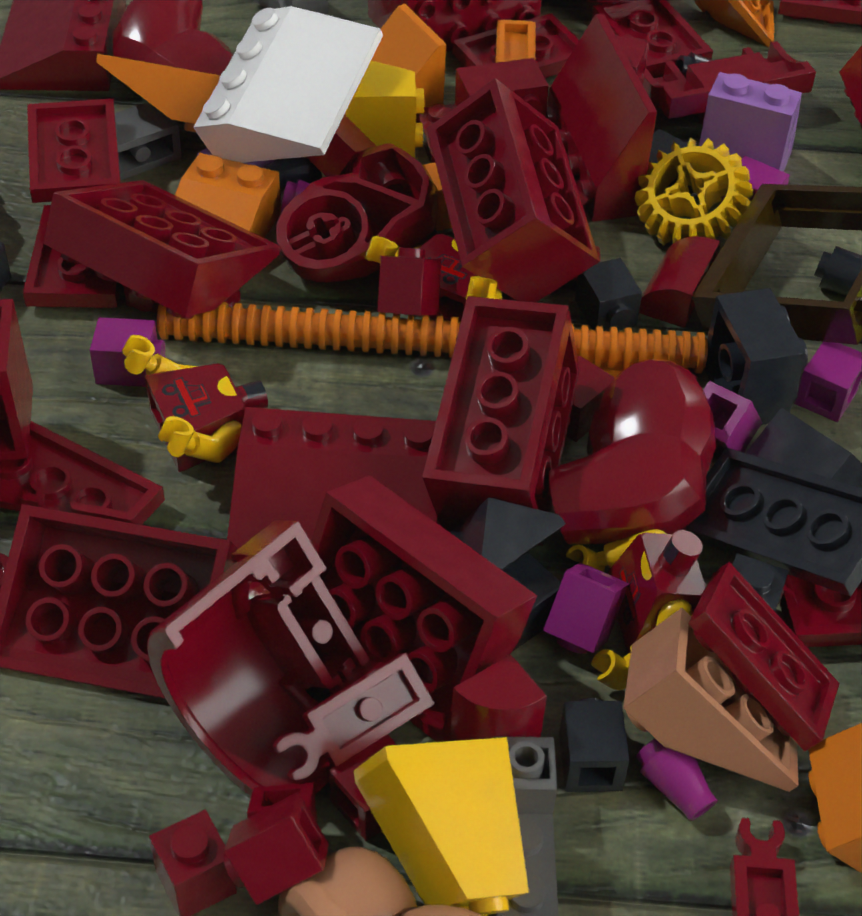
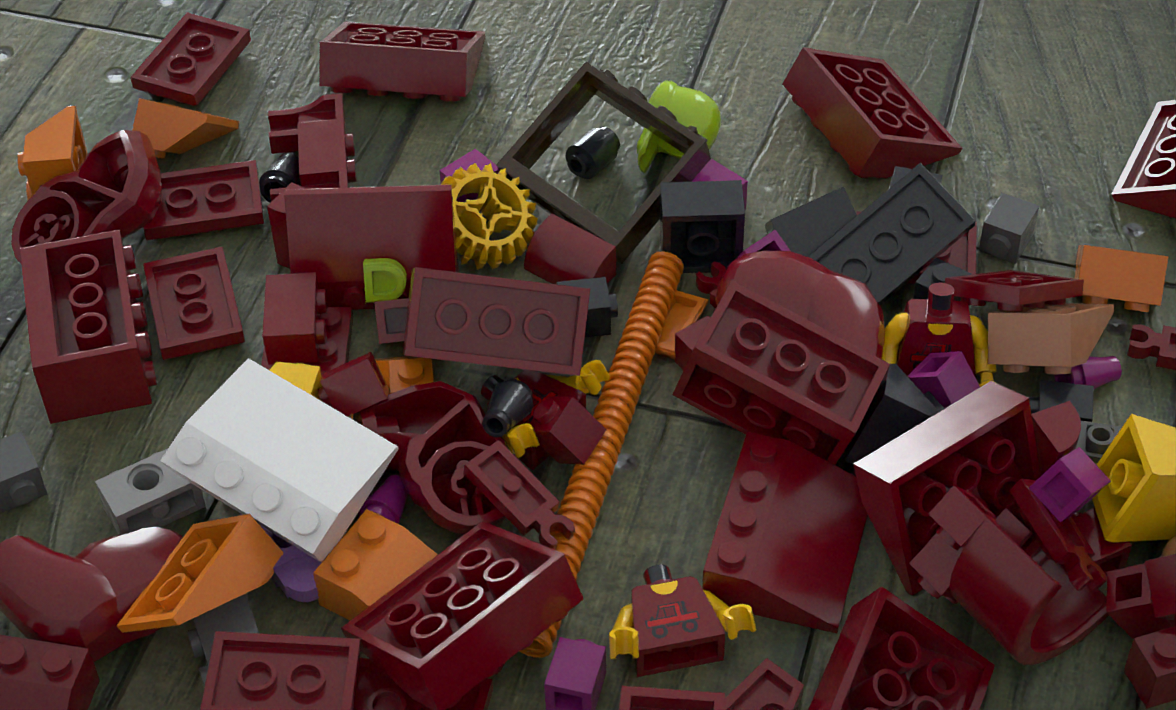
camera: 75 degrees left, 0 degrees up
orange slope [371,4,446,107] -> none
orange tile [496,20,536,63] -> none
medium lavender slope [699,72,802,172] -> none
none -> dark red brick [318,352,390,417]
none -> lime tile [363,258,407,303]
none -> dark red plate [463,440,575,550]
none -> black cone [482,379,533,437]
none -> magenta brick [1029,447,1111,523]

